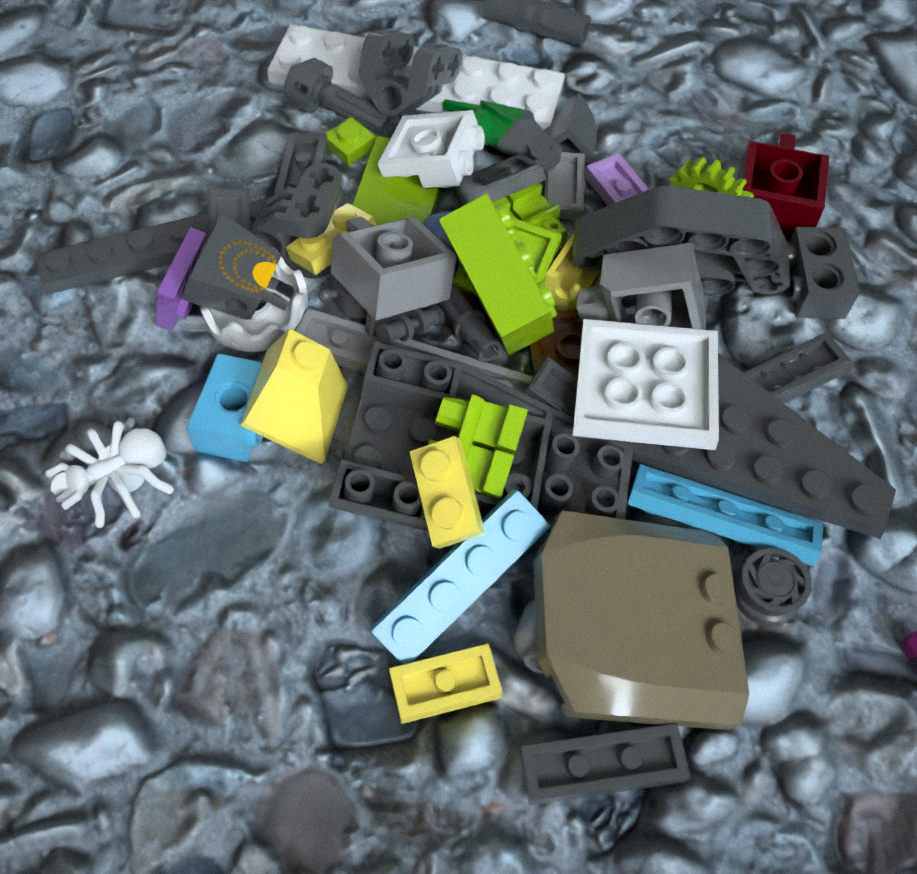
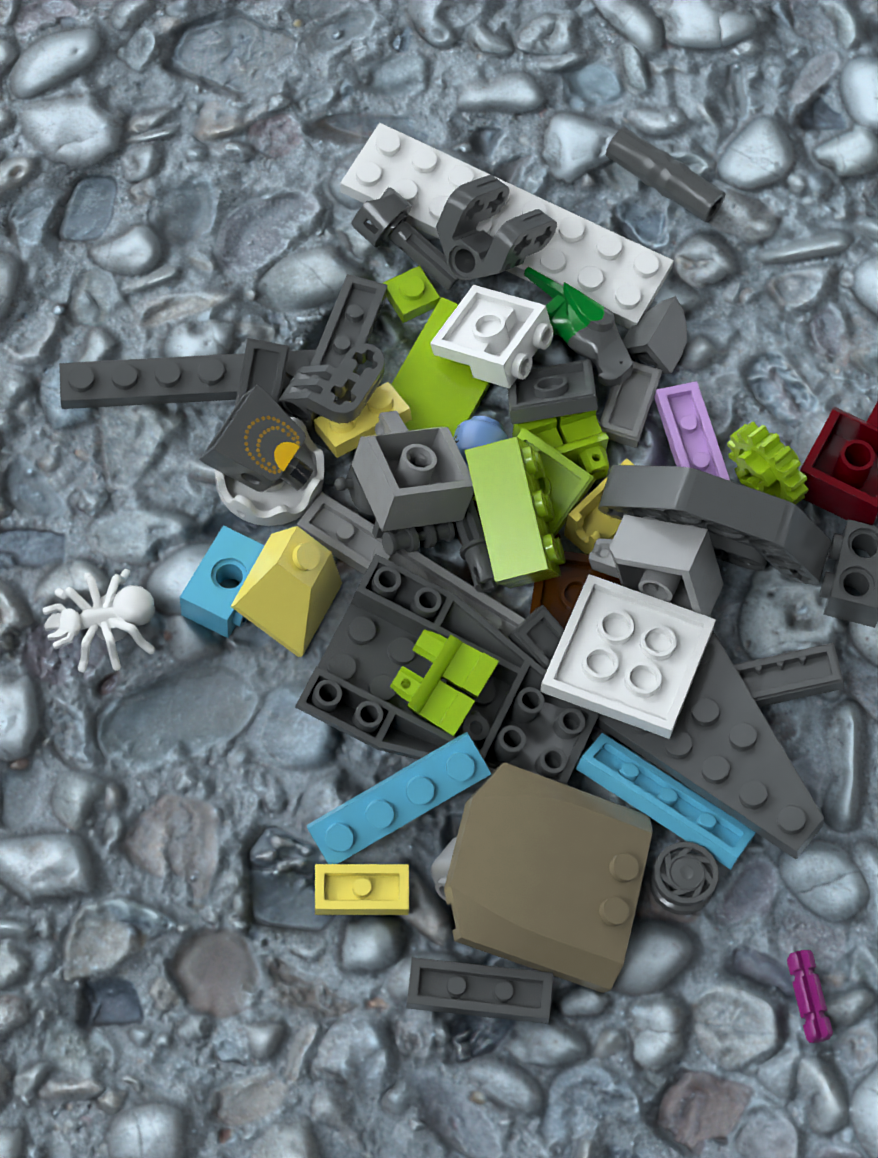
camera: 10 degrees right, 5 degrees up
medium lavender plate [156,227,207,332] -> none
light yellow plate [409,436,485,549] -> none

